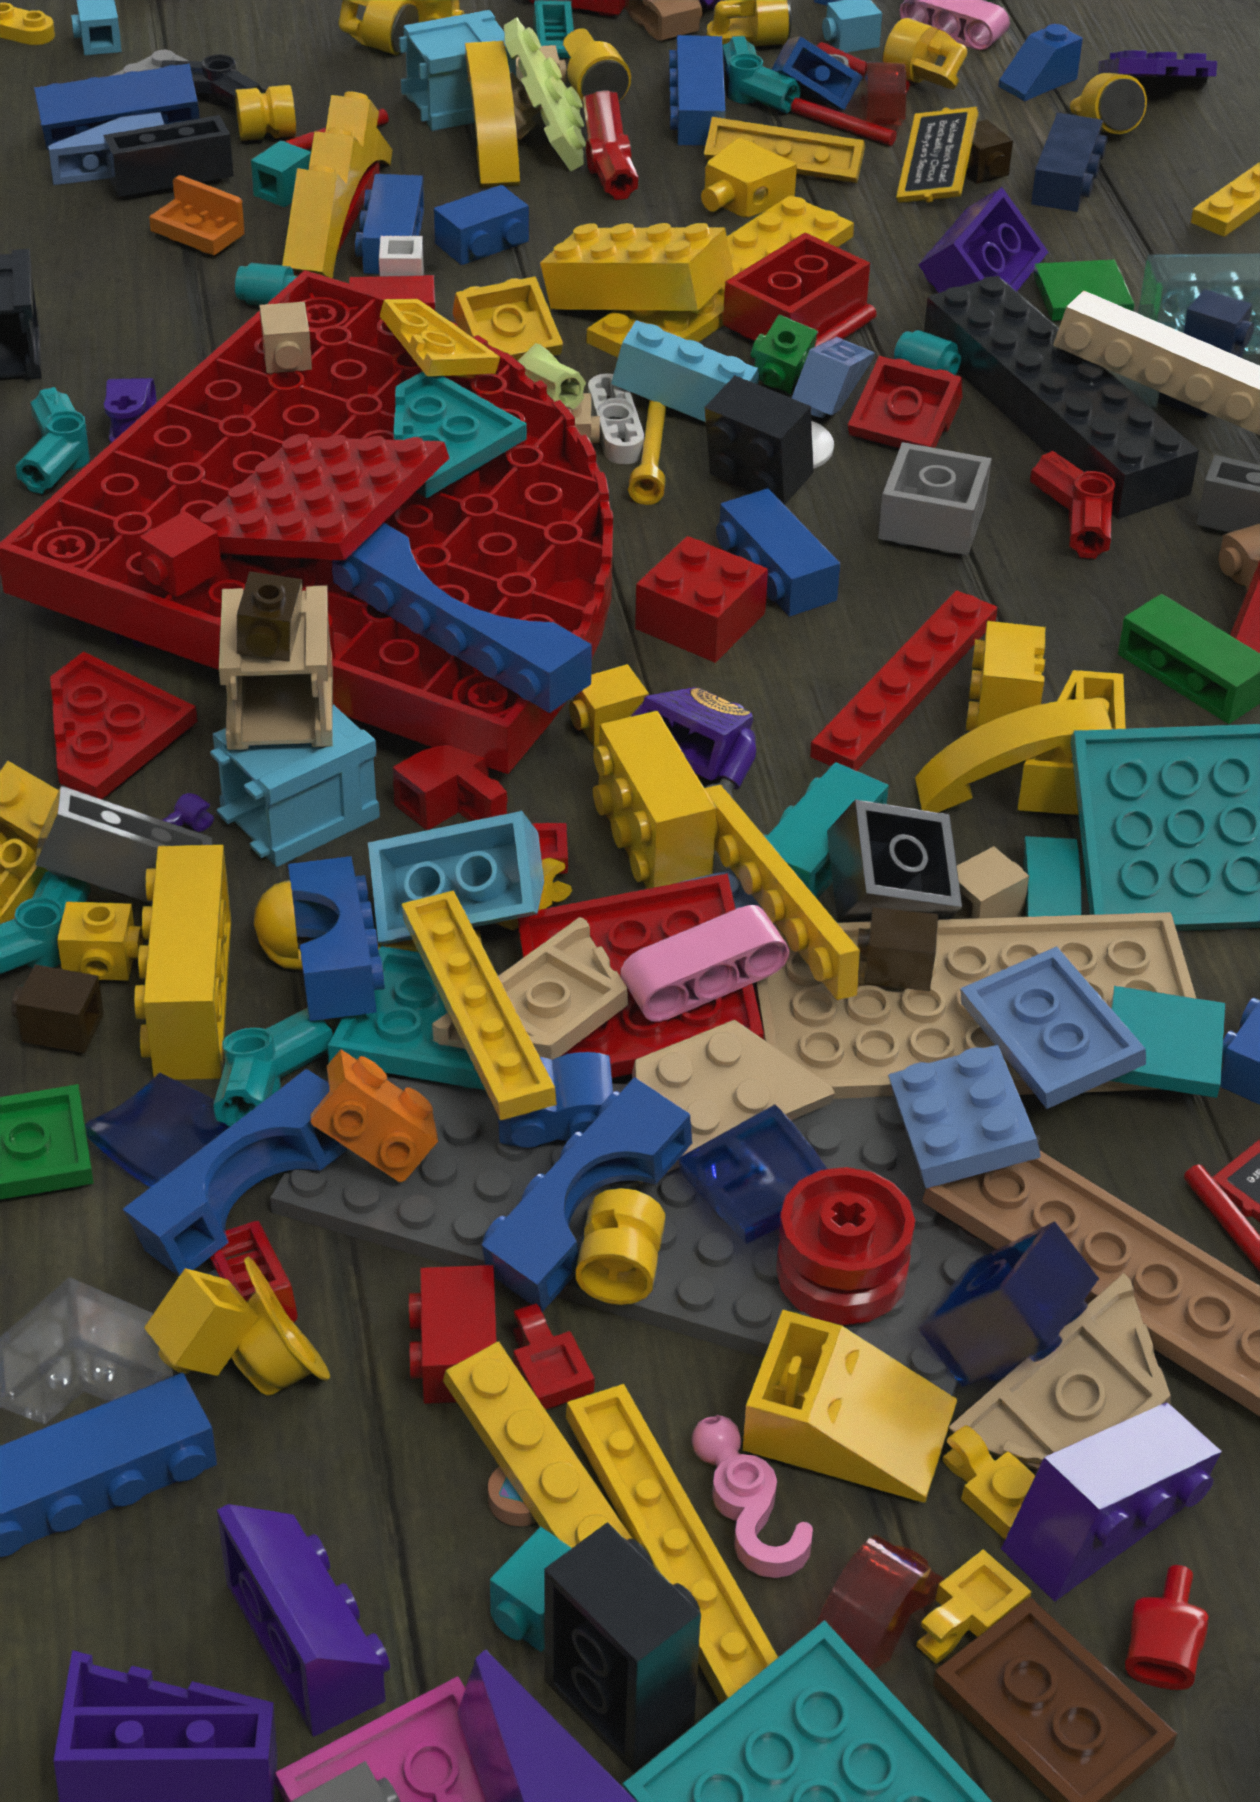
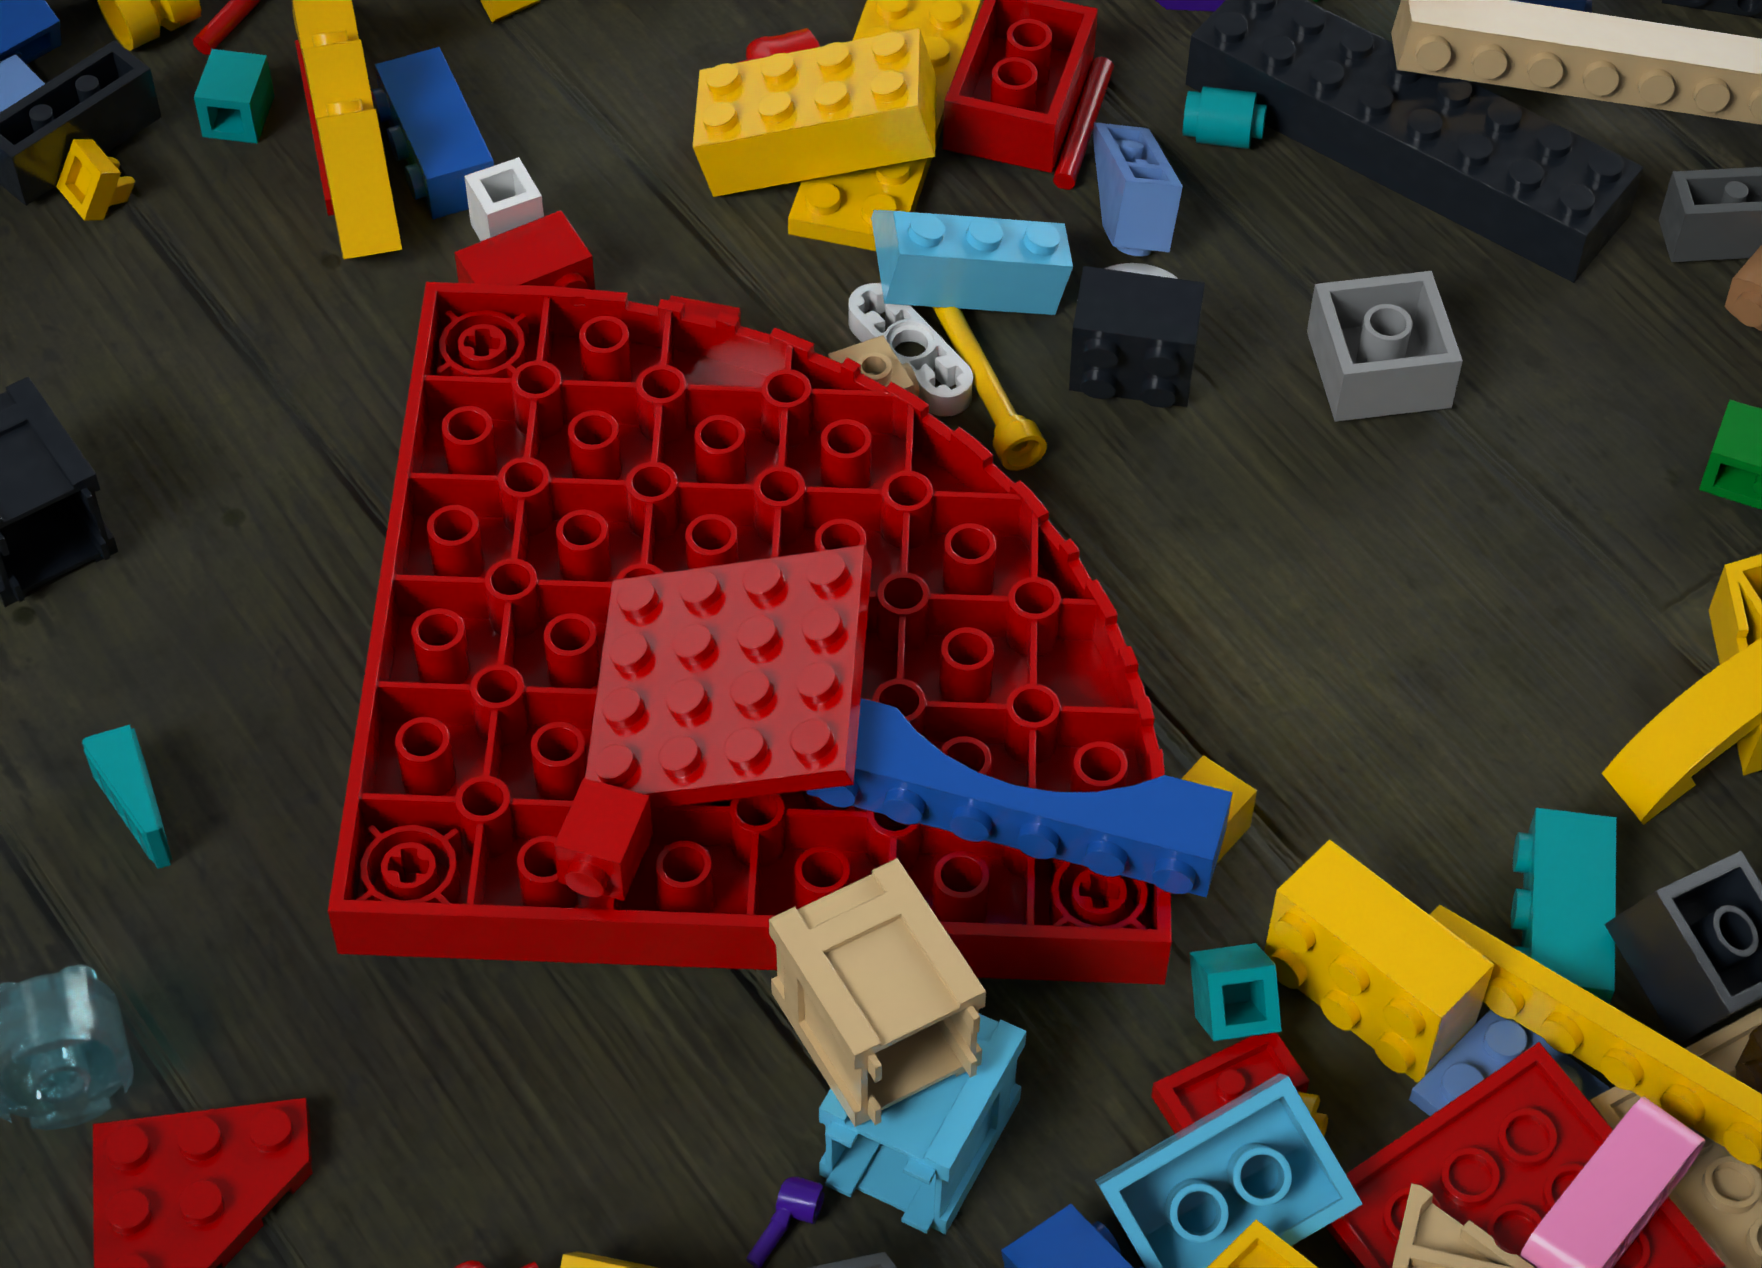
camera: 25 degrees left, 10 degrees up
teal piece [16,387,90,494] -> none
red plate [50,651,198,800] -> none
dark purple piece [104,378,156,444] -> none
orange bracket [149,175,245,255] -> none
teal brick [235,263,298,306] -> none
dark brown brick [237,571,302,661] -> none
tan brick [260,302,312,373] -> none
yellow wing [380,299,500,379] -> none
red brick [393,745,508,830] -> none
teal plate [394,371,527,498] -> none
blue brick [434,185,529,265] -> none
yellow plate [452,276,563,361] -> none
yellowish green piece [518,343,586,409] -> none
dark purple torso [630,687,756,798] -> none
red brick [635,536,768,663] -> none
blue brick [716,489,840,617] -> none
green brick [750,314,818,394] -> none
red plate [810,590,998,771] -> none
red plate [848,356,963,448] -> none
yellow wedge [966,621,1045,731] -> none
red piece [1030,451,1115,559] -> none
none -> yellow tile [56,139,135,221]
none -> teal brick [1189,943,1282,1041]

